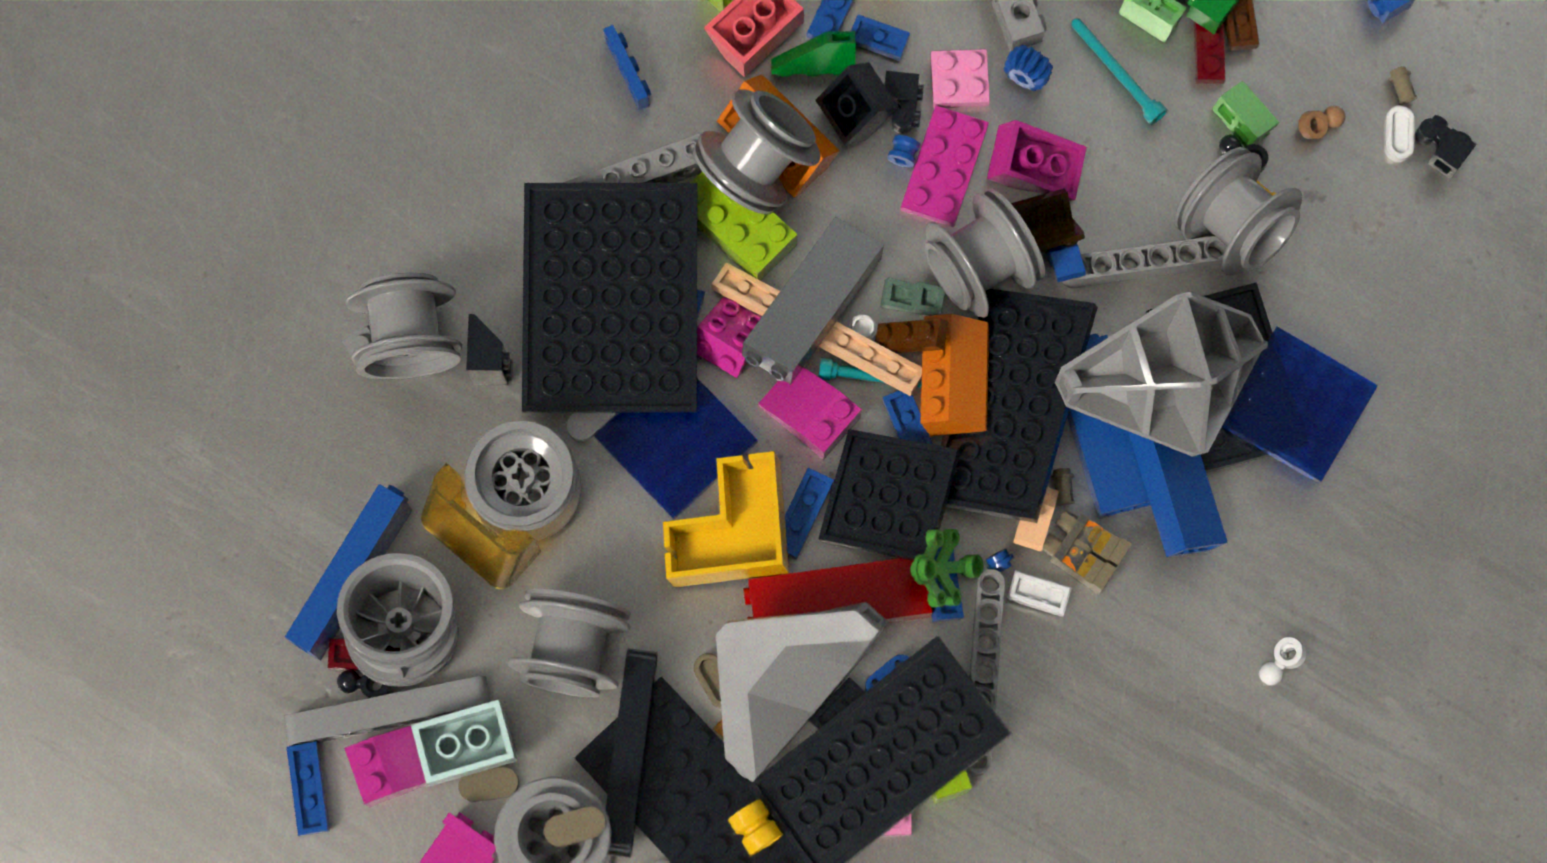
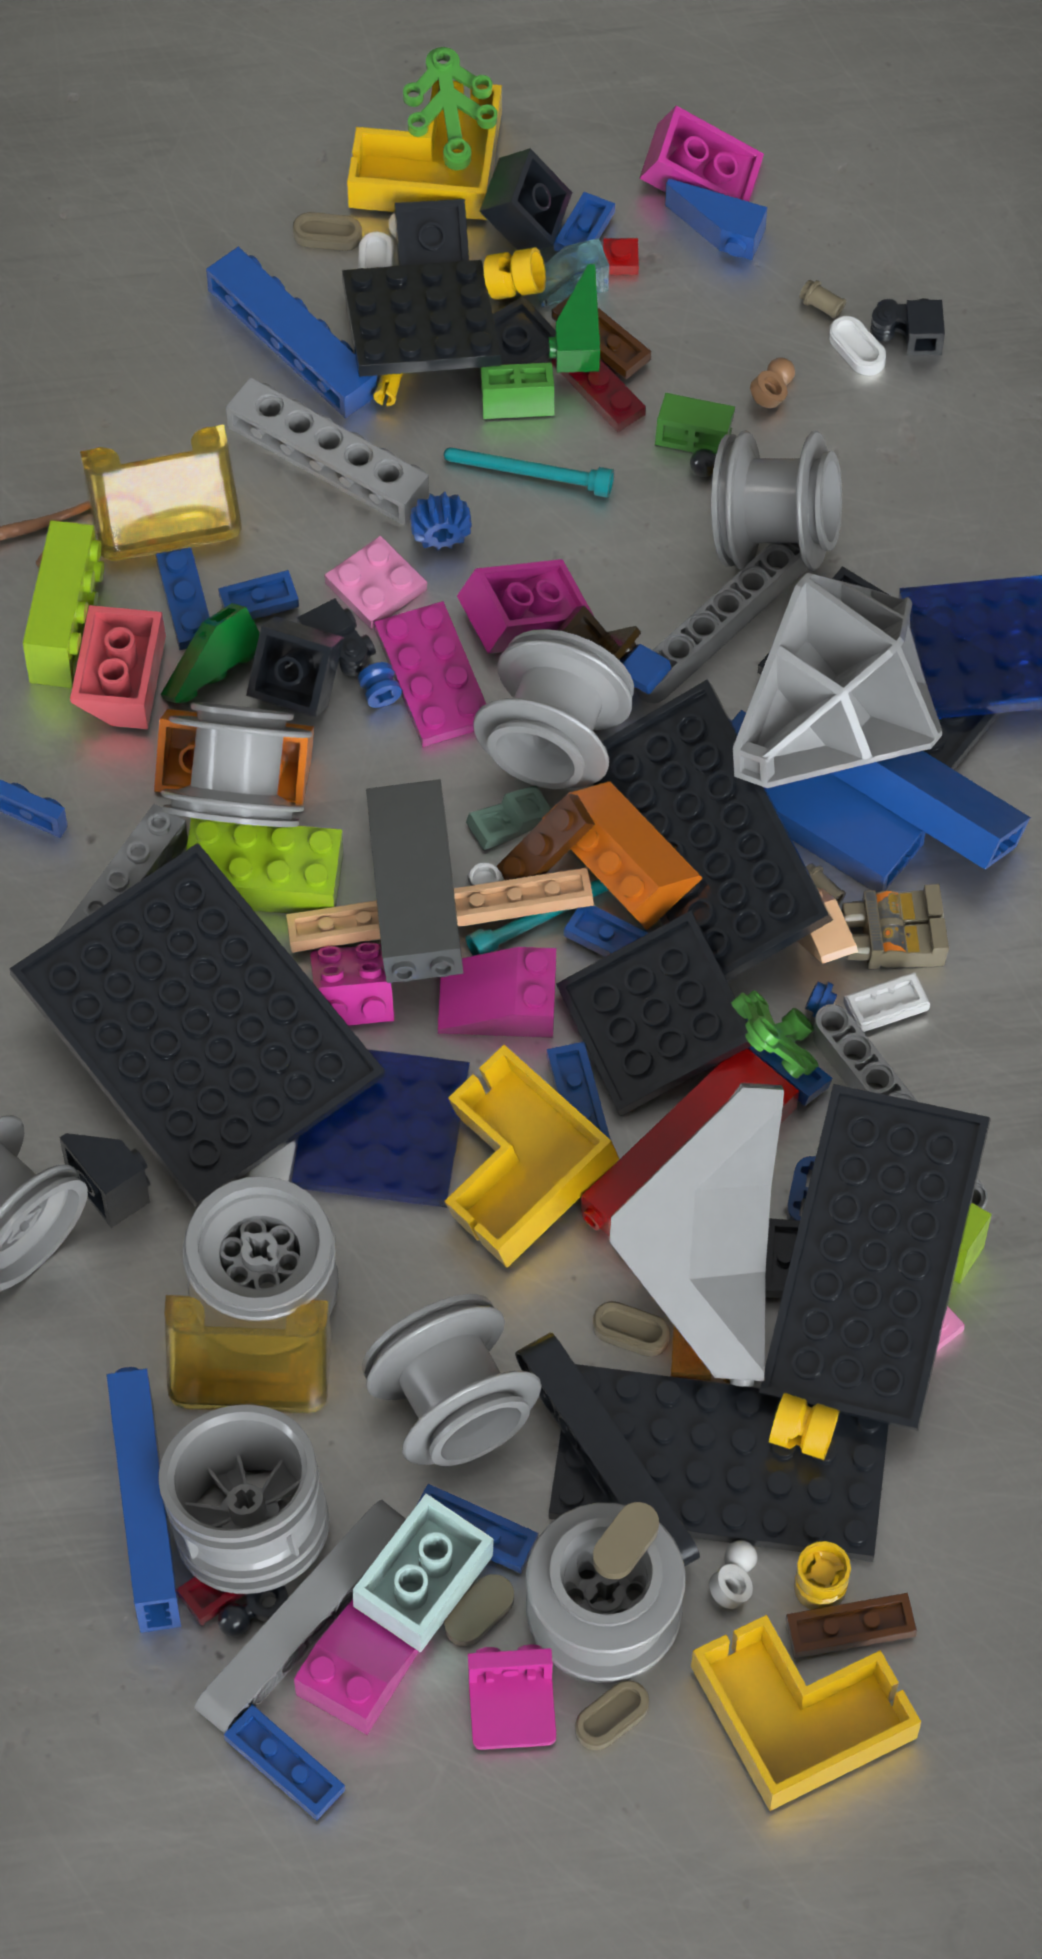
camera: 40 degrees left, 15 degrees down
none -> blue plate [416,1484,539,1574]

